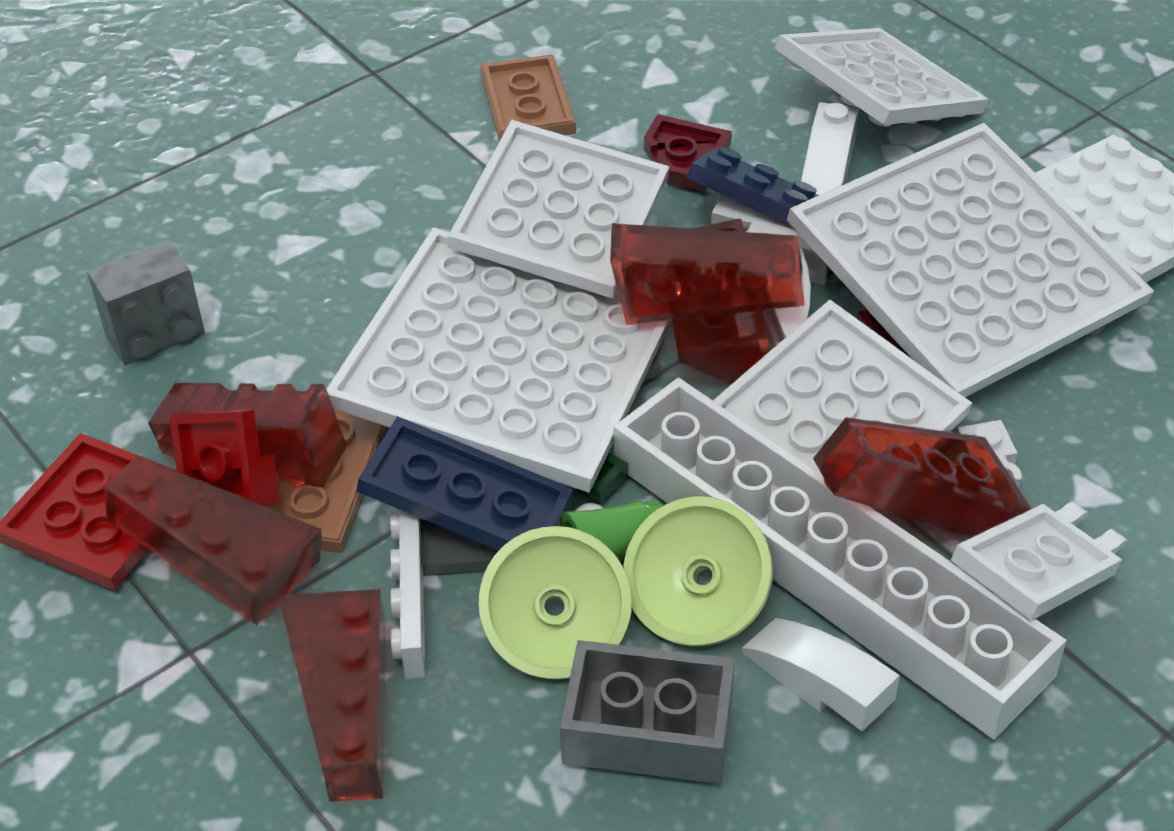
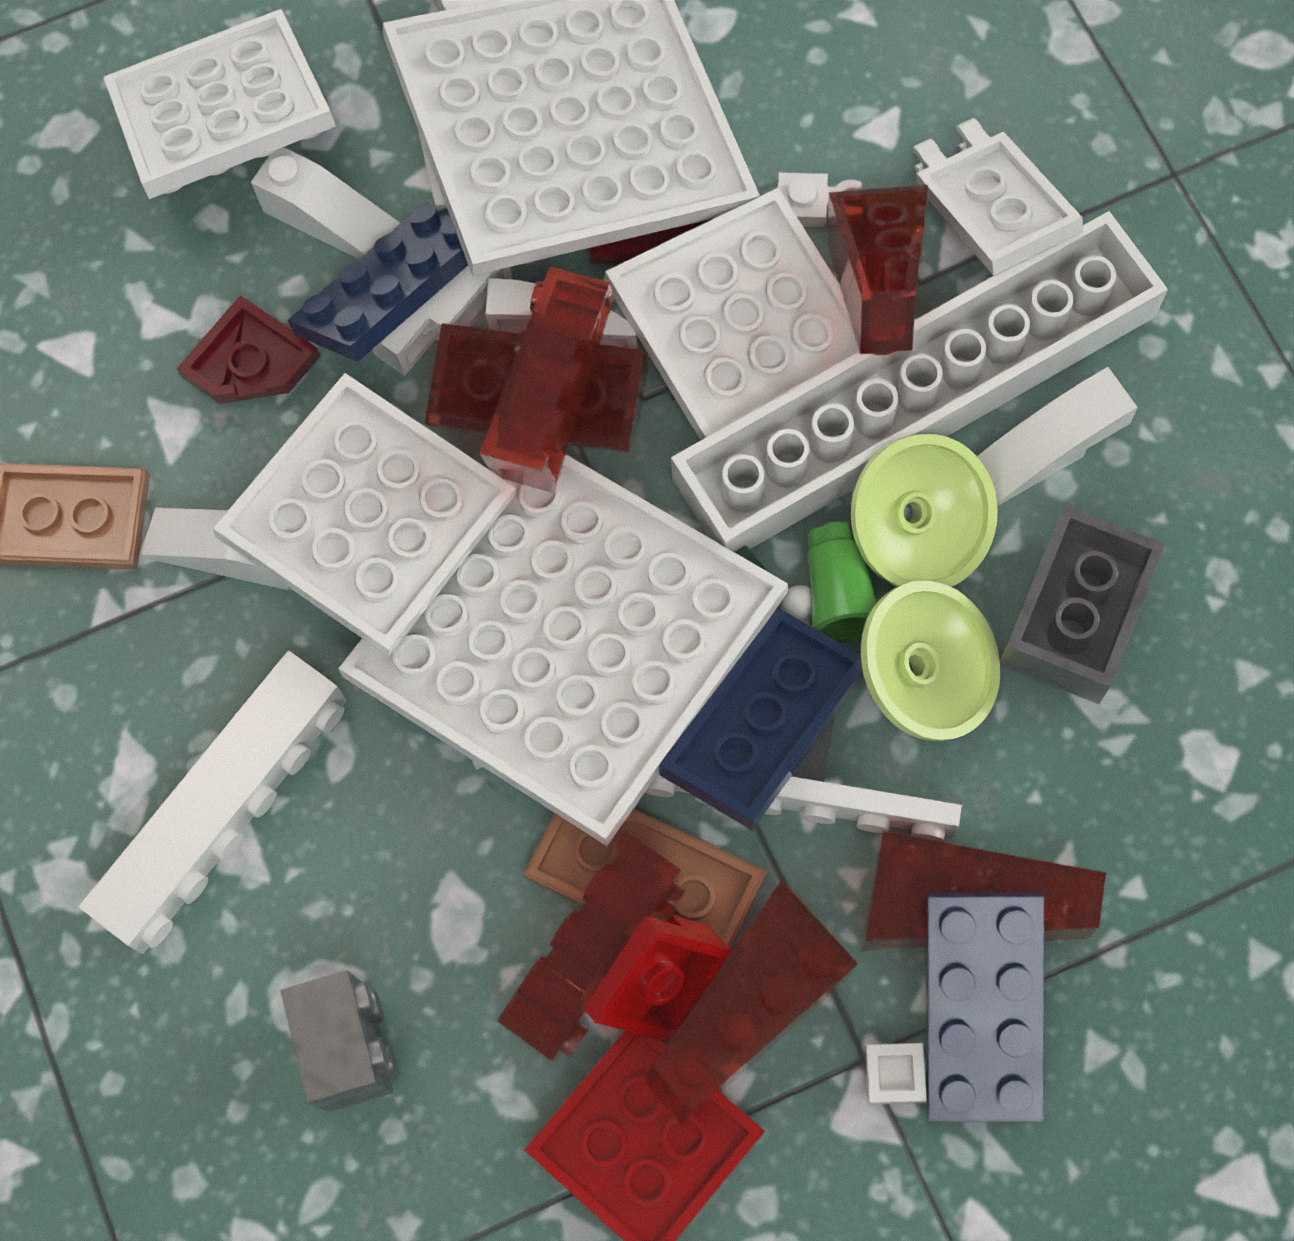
camera: 70 degrees left, 25 degrees up
none -> white brick [79,650,347,954]
none -> white plate [865,1043,927,1105]
none -> plate [926,892,1044,1122]

